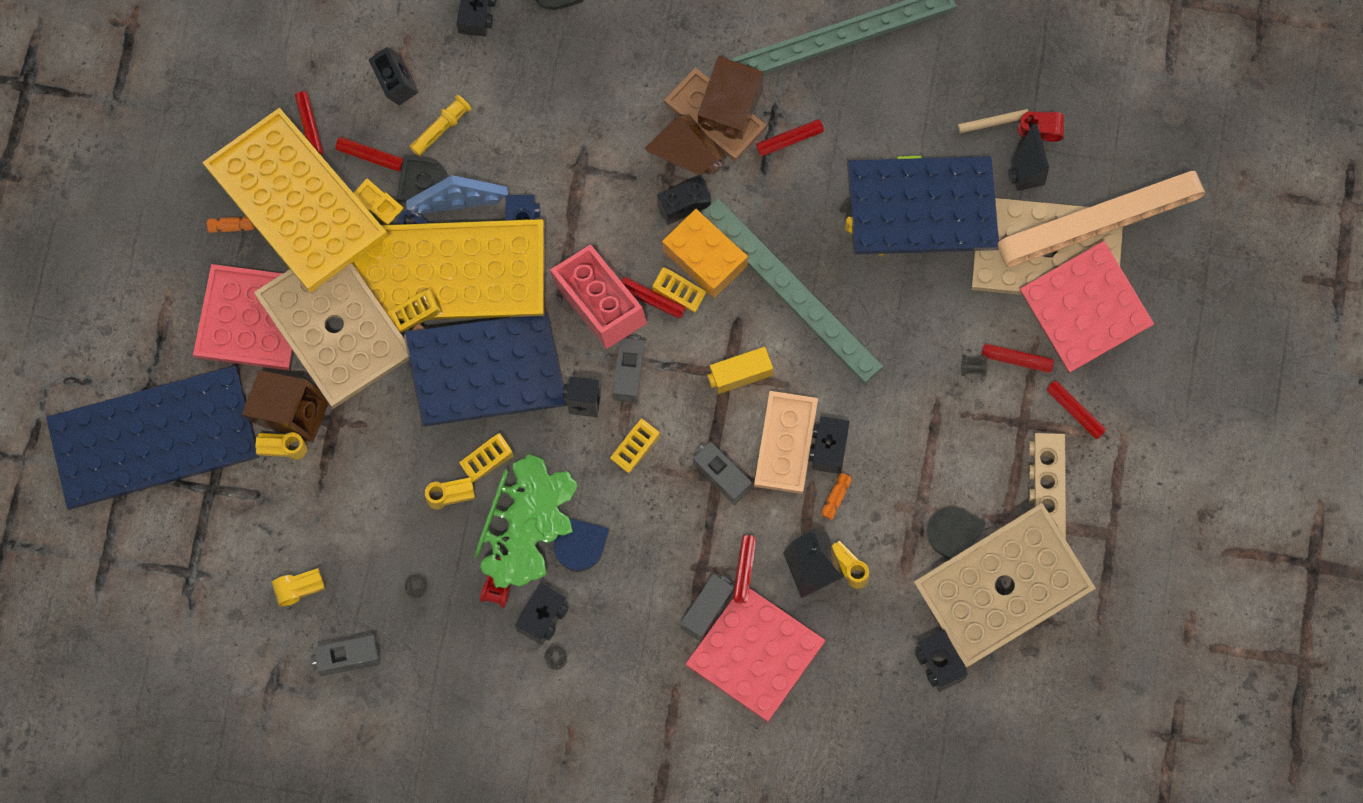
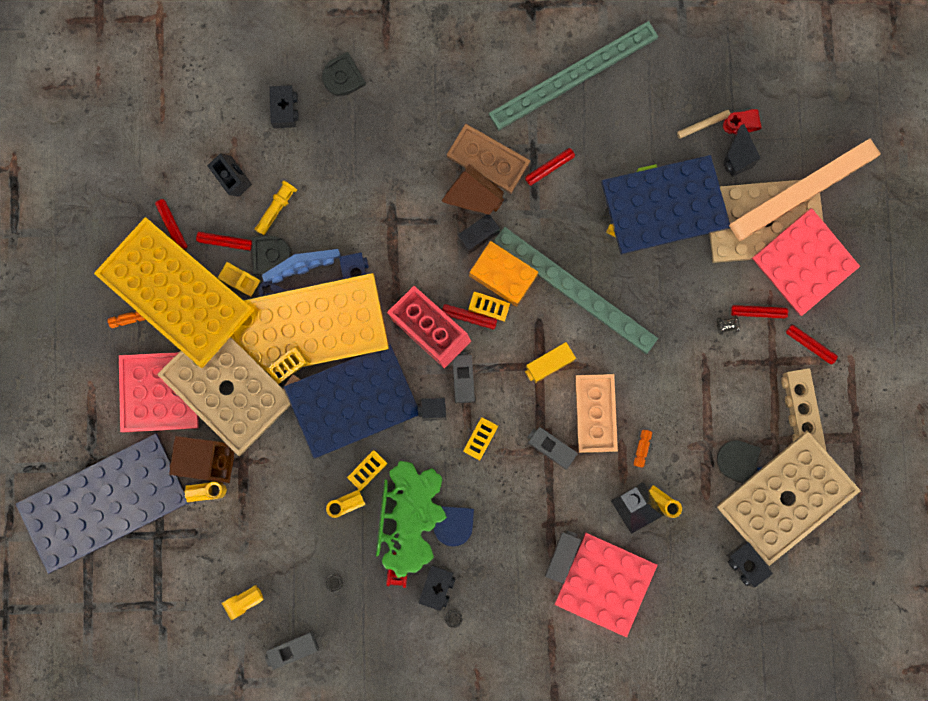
camera: 15 degrees left, 10 degrees up
reddish brown slope [698,56,763,140] -> none
red axle [733,535,756,604] -> none
black brick [808,416,850,474] -> none

